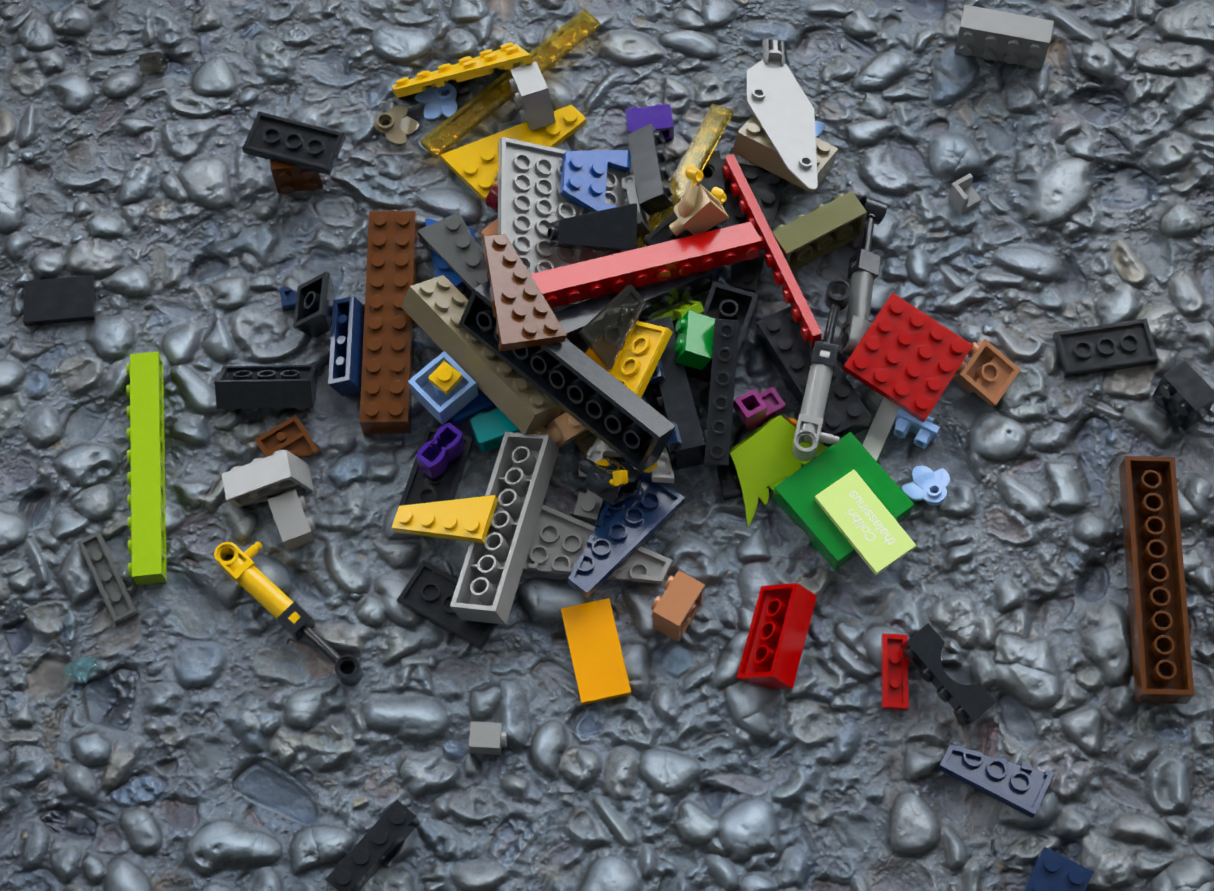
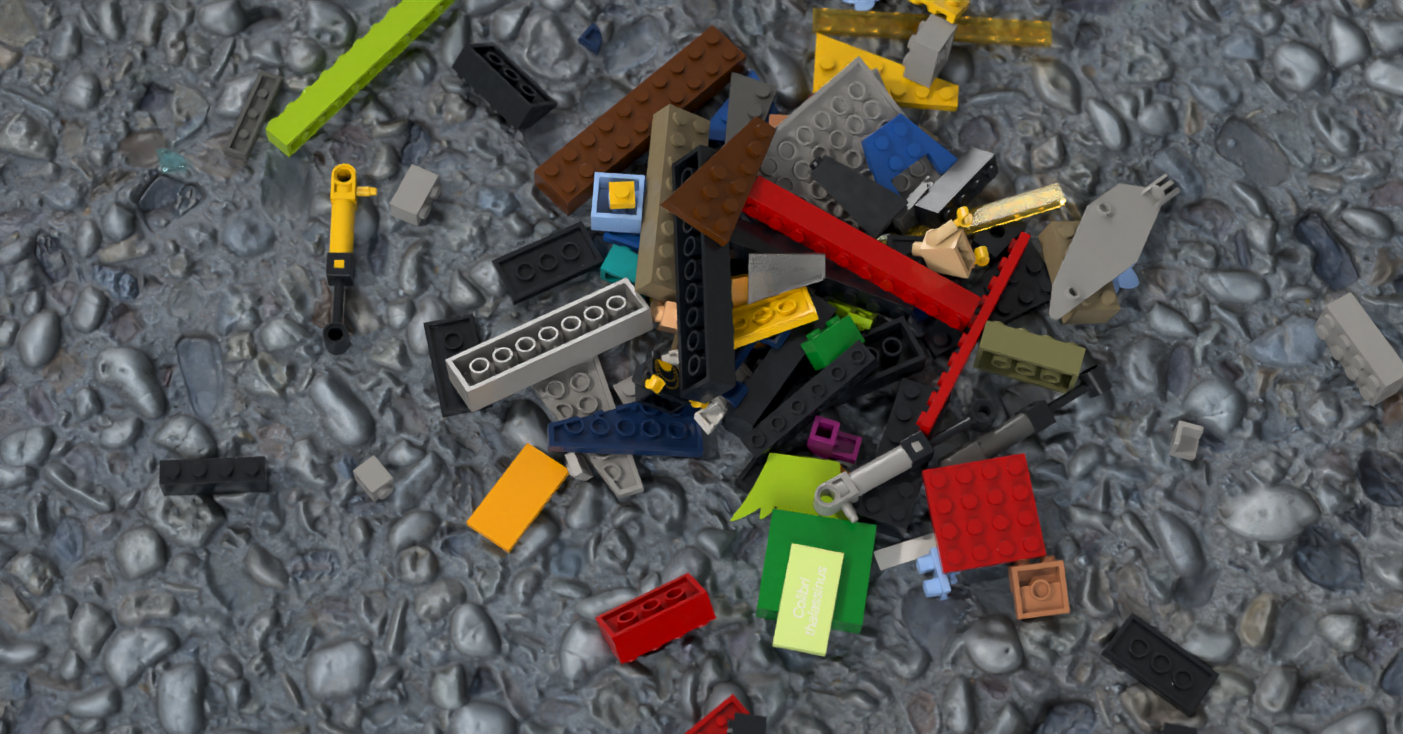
camera: 40 degrees right, 0 degrees up
wedge [222,450,314,507] -> none
reddish brown wing [254,415,320,458] -> none
black slope [293,272,334,338] -> none
dark blue brick [328,296,365,396] -> none
yellow wing [391,495,498,543] -> none
dark purple brick [417,423,465,479] -> none
dark purple brick [625,104,674,140] -> none
nougat brick [651,570,705,642] -> none
light blue plate [902,466,950,506] -> none
none -> light grey plate [565,452,594,481]

